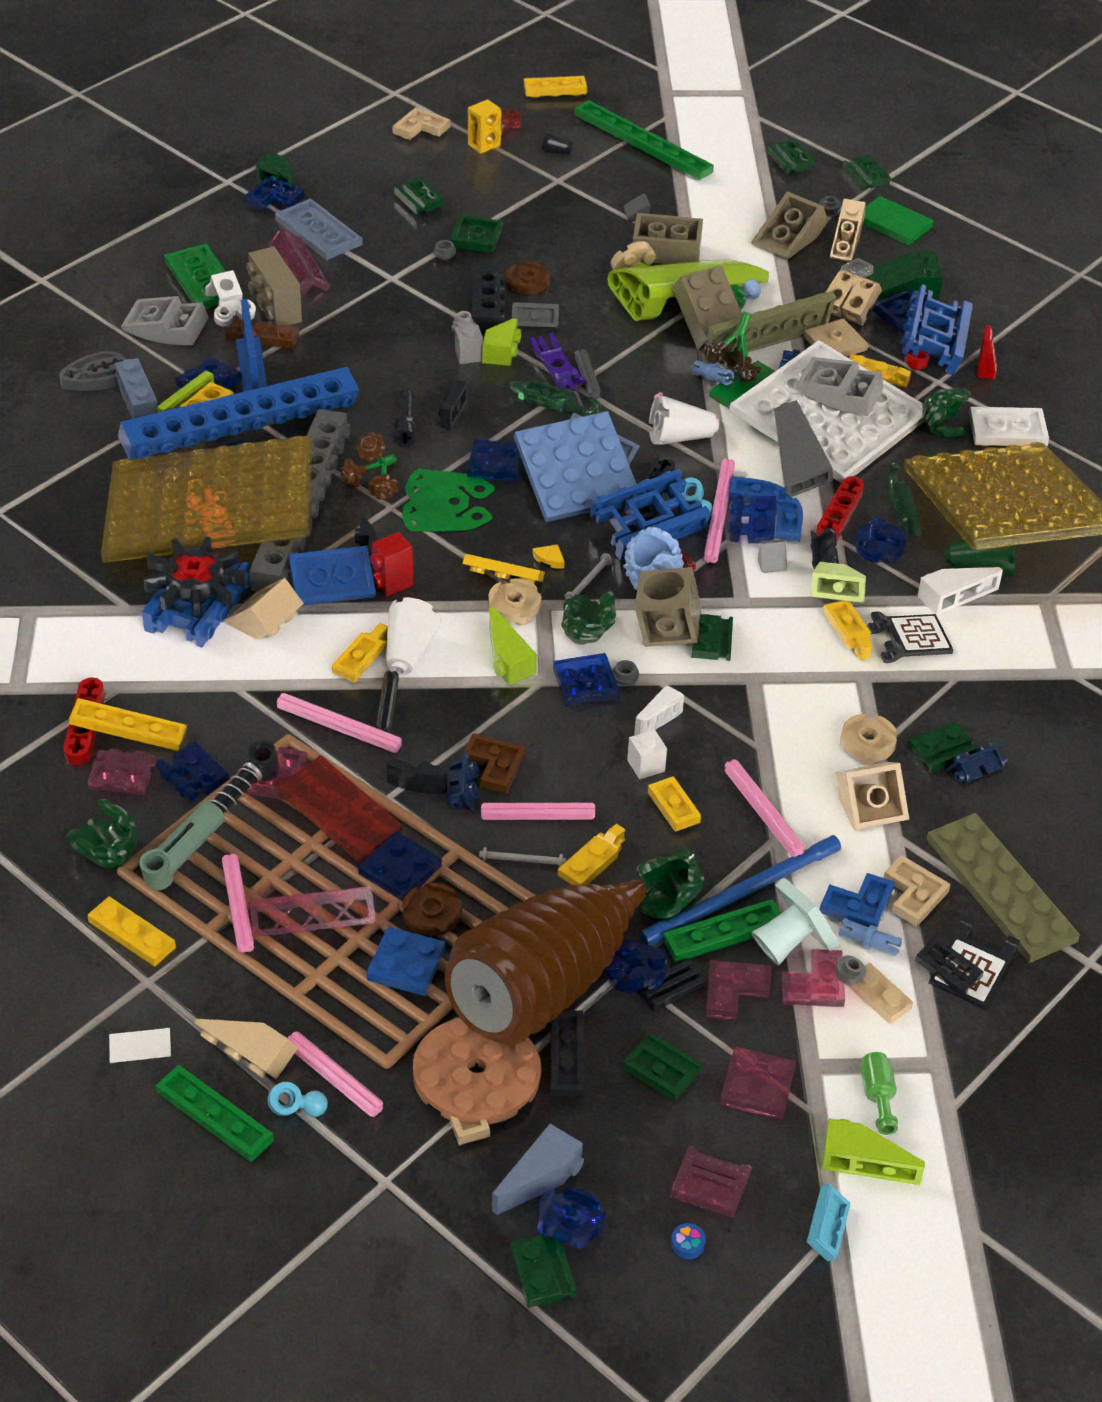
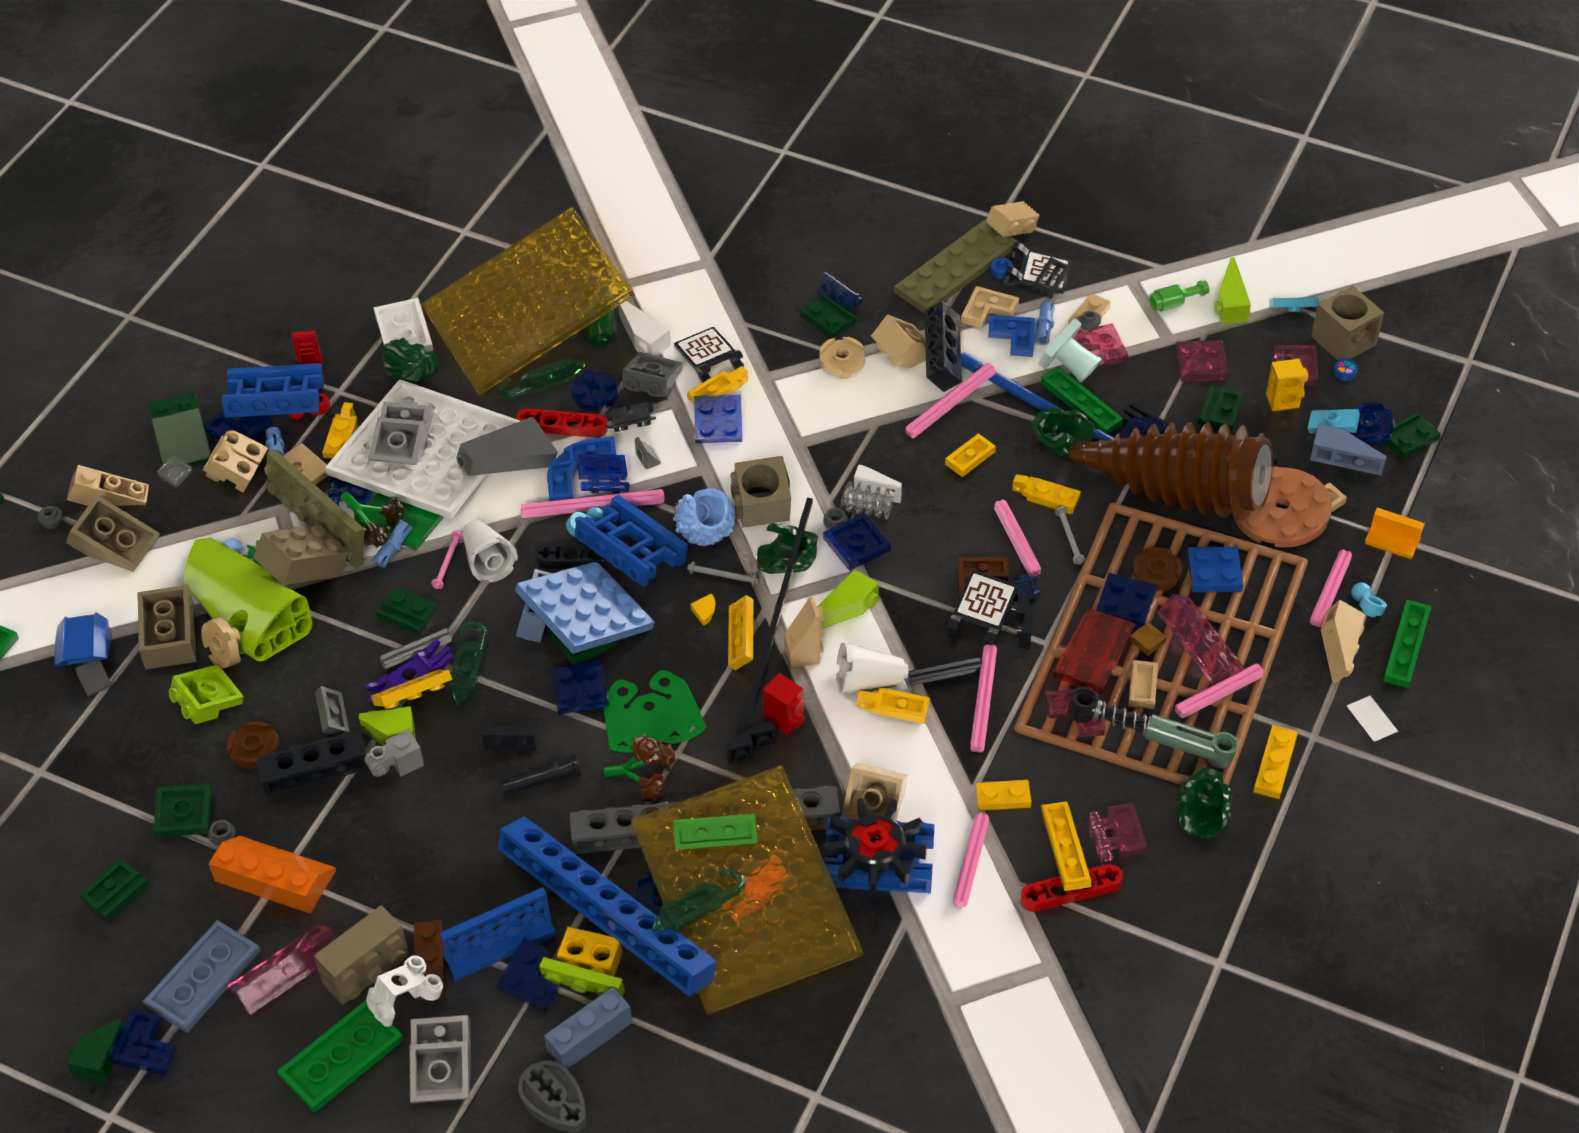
camera: 105 degrees left, 5 degrees up
clear blue plate [156,742,229,801] -> none
blue plate [288,546,376,606] -> none
tan plate [488,579,541,626] -> none
white brick [628,729,667,780] -> none
clear pink plate [706,960,771,1020] -> none
yellowish green slope [812,562,866,603] -> none
green tile [863,196,934,246] -> none
none -> blue slope [55,612,112,666]
none -> lime plate [169,664,244,724]
none -> orange slope [209,836,336,914]
none -> medium blue pin [265,427,285,456]
none -> yellow plate [371,669,452,709]
none -> dark green plate [375,586,438,635]
none -> dark grey plate [622,352,683,397]
none -> clear green plate [653,869,746,933]
none -> bright green plate [673,814,758,850]
none -> clear blue plate [694,395,743,443]
none -> black piece [735,497,813,737]
none -> tan slope [784,597,824,669]
none -> clear piece [841,481,894,520]
none -> black brick [925,300,962,392]
none -> flag [946,570,1019,646]
none -> bright pink axle [953,813,989,907]
none -> yellow plate [975,780,1031,811]
none -> tan brick [986,201,1039,237]
none -> blue tile [990,258,1013,279]
none -> tan tile [1128,660,1158,709]
none -> pearl gold tile [1130,622,1167,656]
none -> yellow brick [1266,359,1308,411]
none -> medium azure plate [1308,409,1360,434]
none -> dark tan brick [1311,286,1384,360]
none -> light orange panel [1365,508,1425,559]

